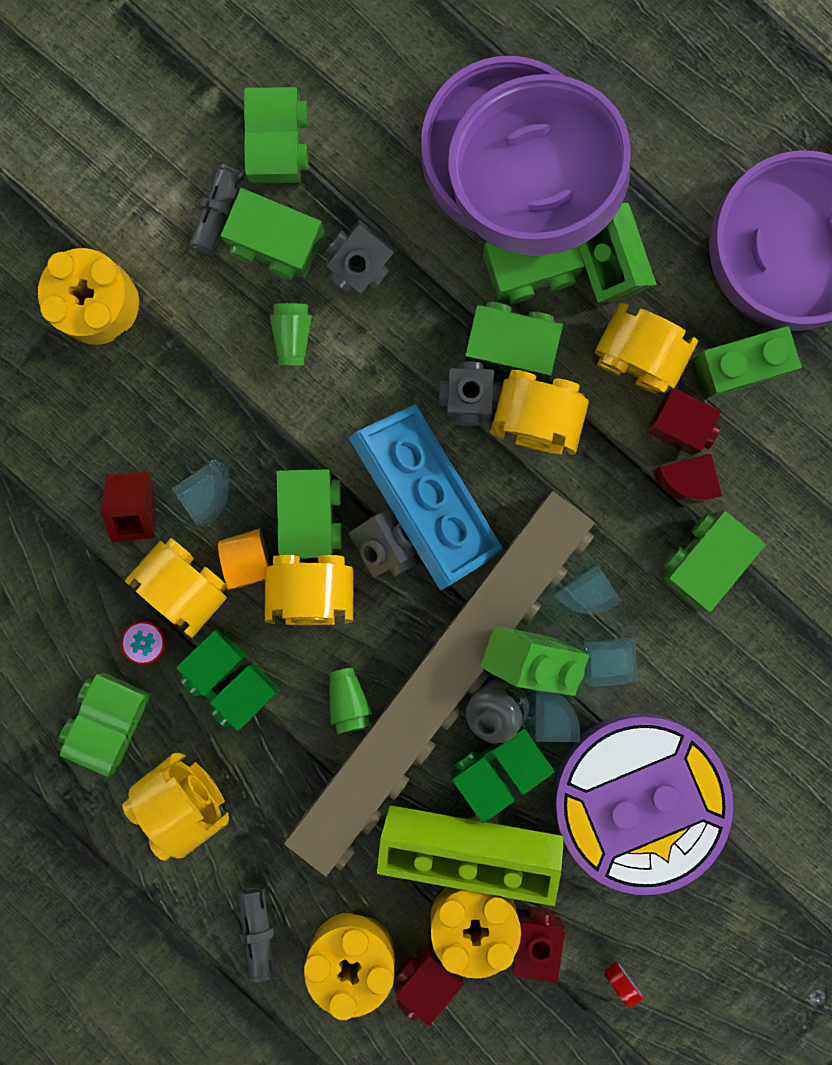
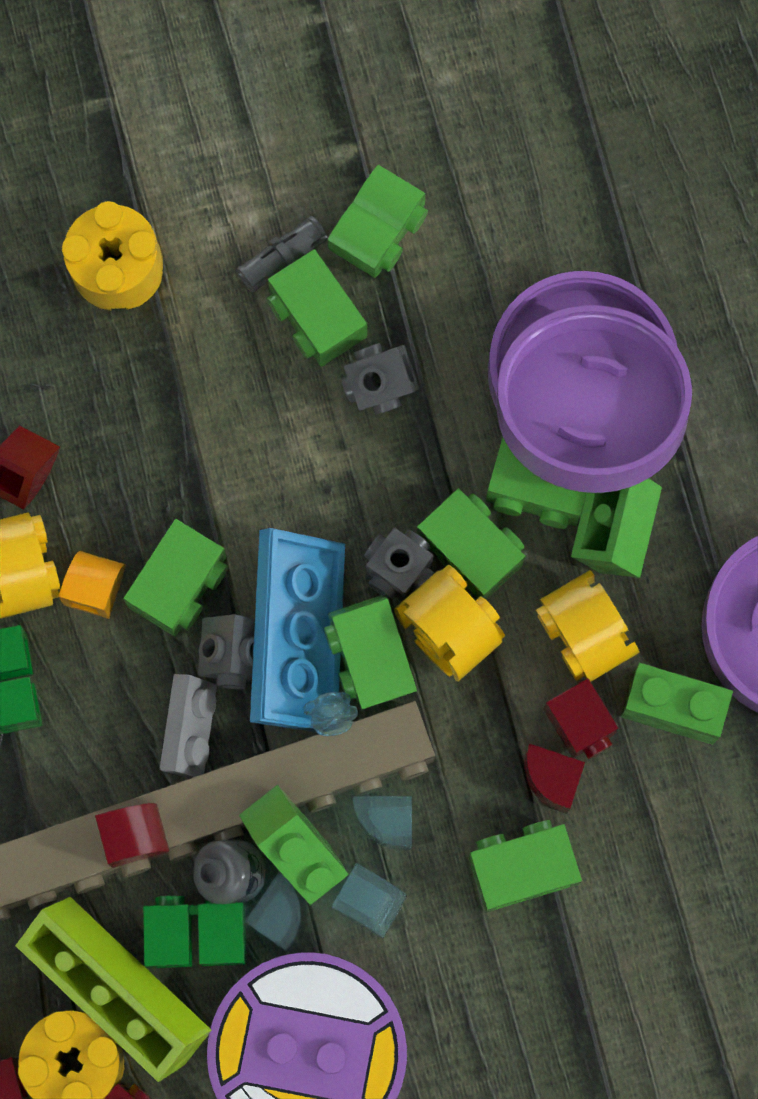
camera: 30 degrees right, 10 degrees down
clear light blue brick [172,459,230,527] -> none
yellow brick [265,555,353,626] -> none
bright green cone [269,303,313,365] -> none
bright green cone [328,668,373,735] -> none
none -> dark red brick [95,803,170,868]
none -> light grey plate [159,674,217,779]
none -> clear light blue plate [303,692,358,736]
none -> bright green brick [323,595,417,709]

